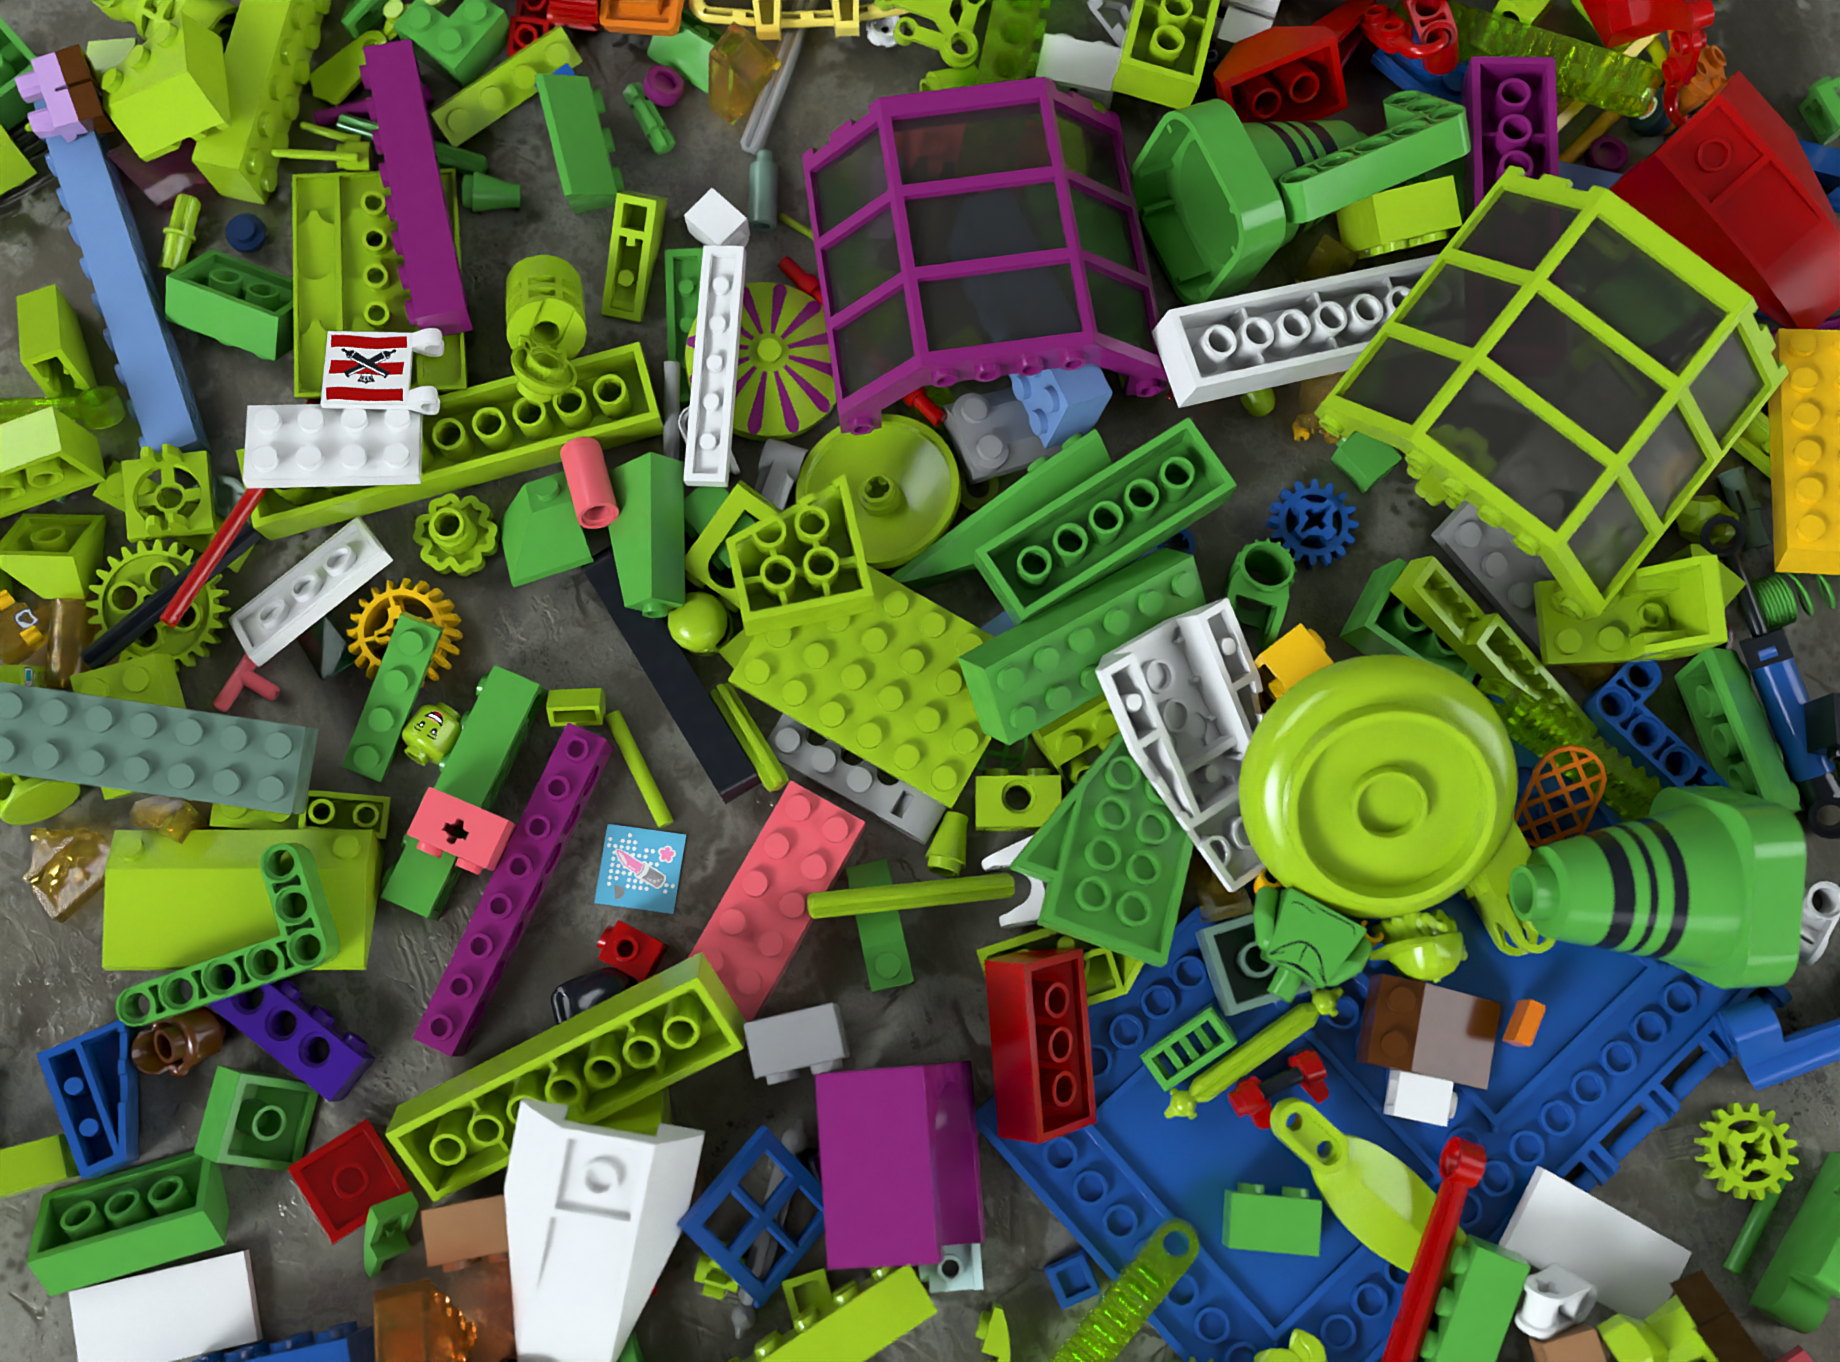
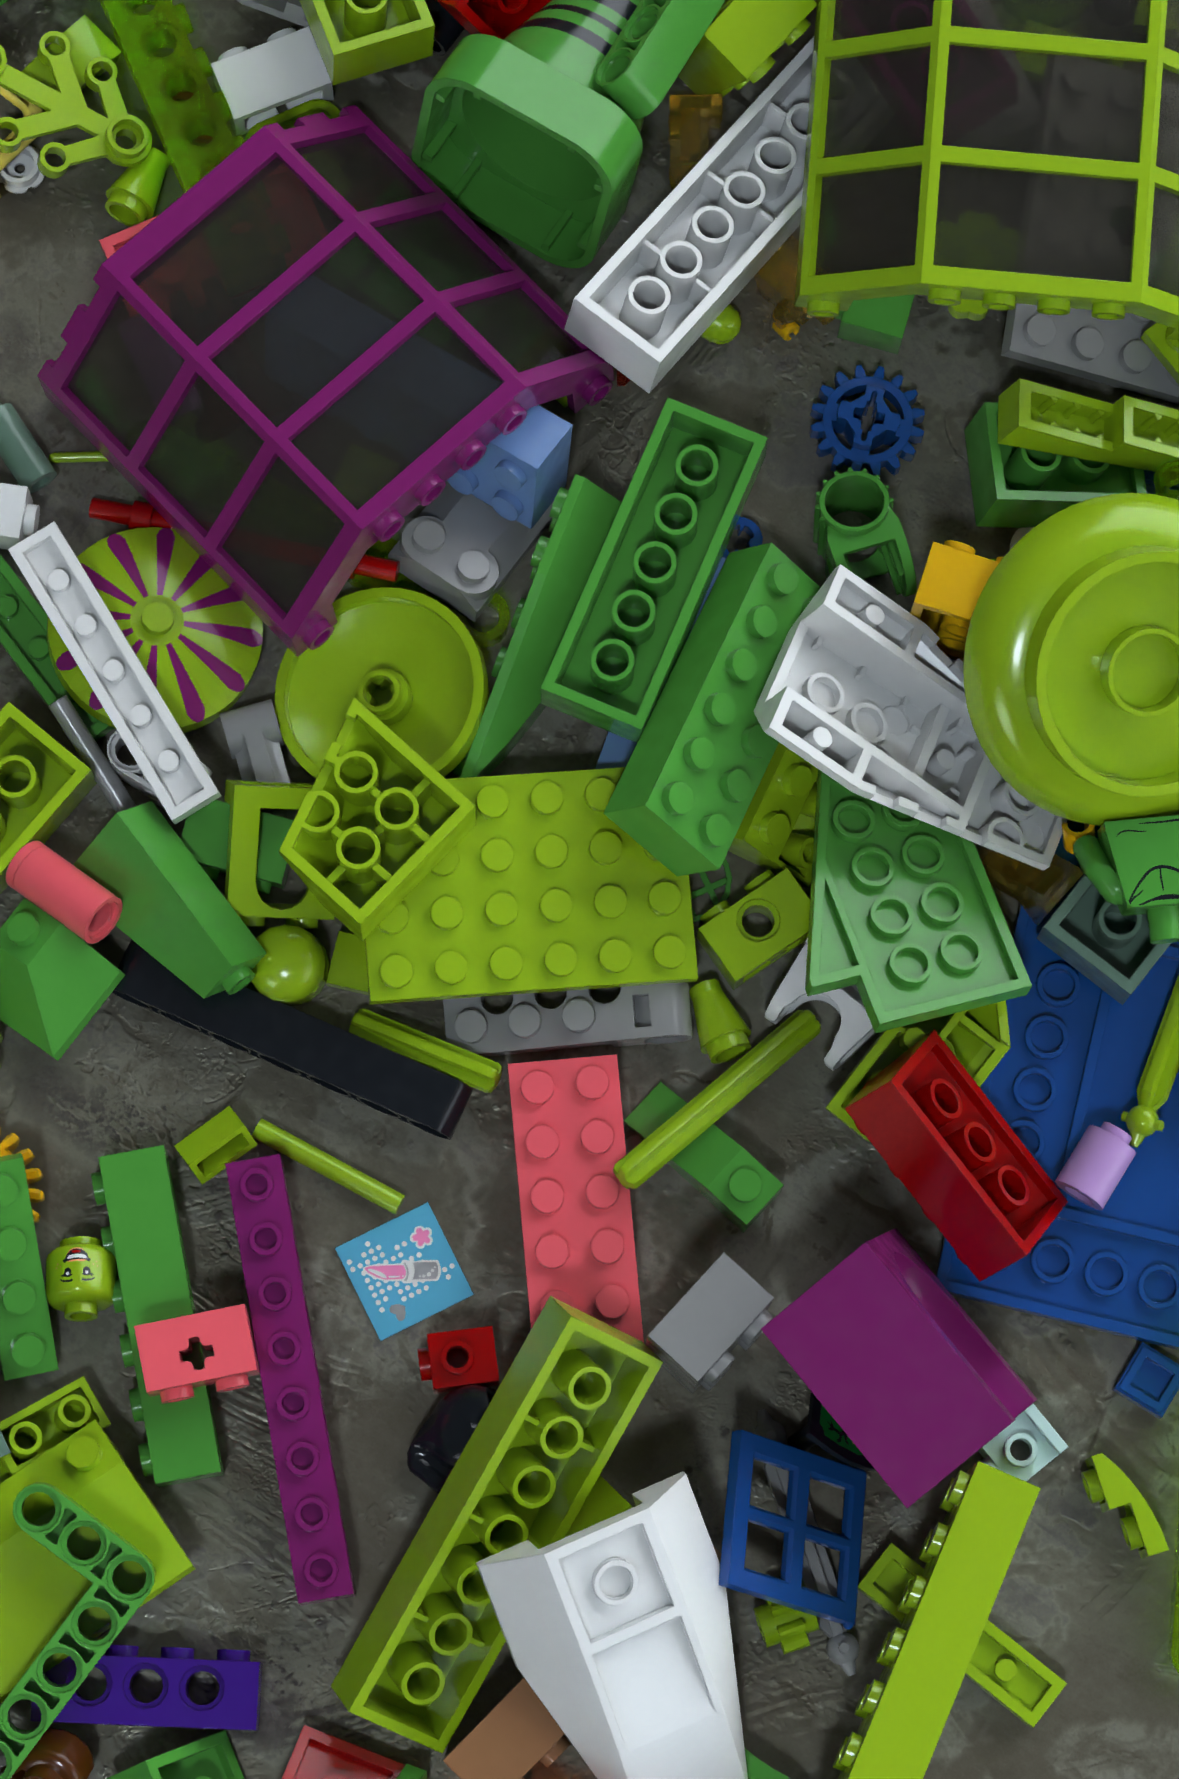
camera: 40 degrees left, 0 degrees up
bright green slope [1140,1003,1238,1092] -> none
none -> lavender brick [1055,1122,1136,1210]

